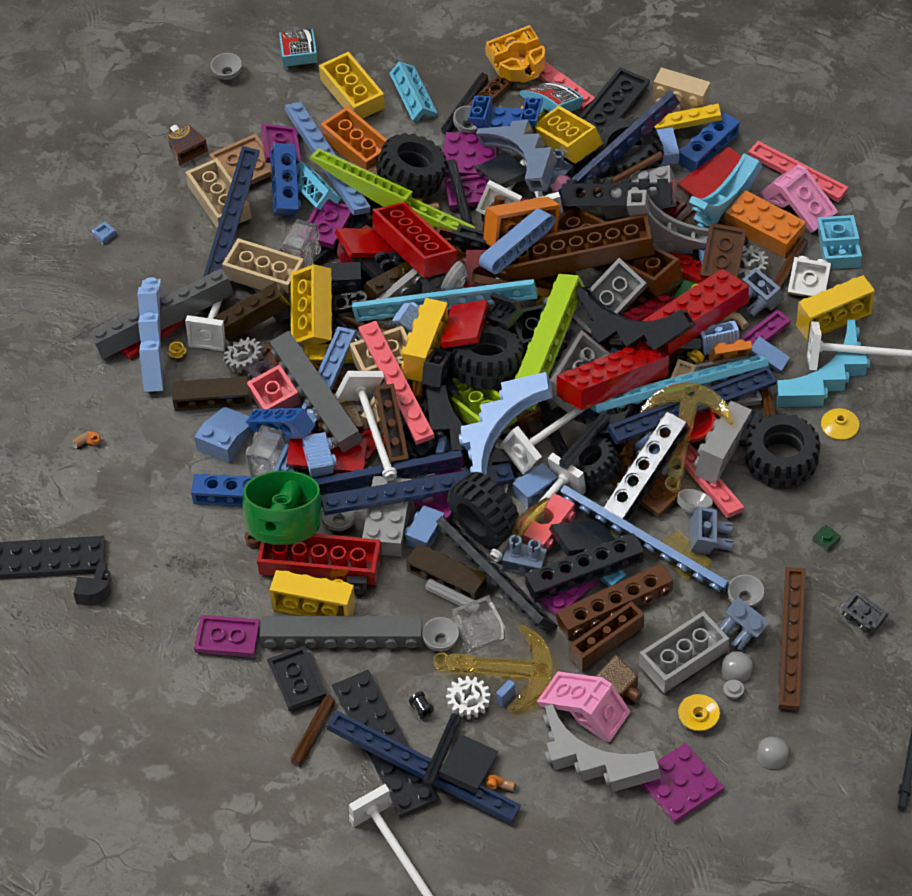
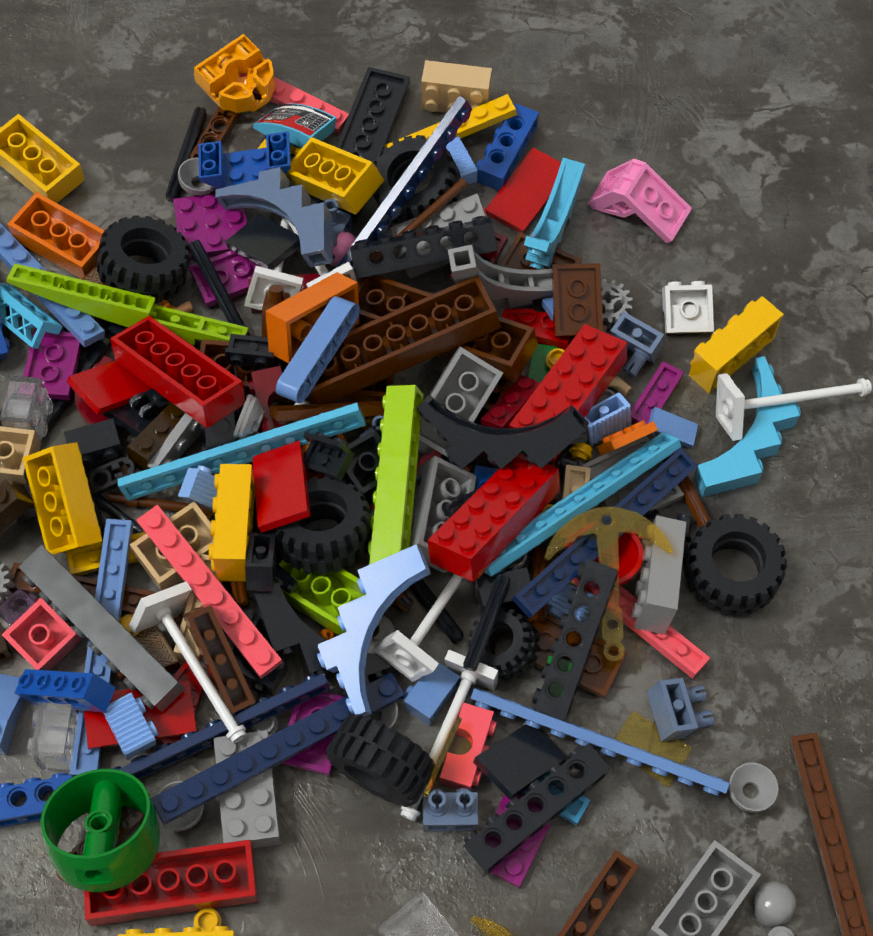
camera: 20 degrees left, 10 degrees up
black plate [347,576,368,595] -> none
medium azure fence [389,61,438,122] -> none
medium blue brick [404,505,445,548] -> none
dark brown brick [406,543,487,601] -> none
light grey axle [426,579,480,613] -> none
medium blue tile [436,437,450,455] -> none
black plate [436,516,558,631] -> none
reddish brown brick [556,563,673,640] -> none
light grey piece [677,489,713,516] -> none
sand blue brick [719,597,769,651] -> none
orange brick [725,190,806,258] -> none
coral plate [748,141,849,203] -> none
reddish brown axle [773,237,808,289] -> none
dark green plate [812,525,841,552] -> none
medium azure slope [817,215,862,269] -> none
yellow dish [821,408,859,440] -> none

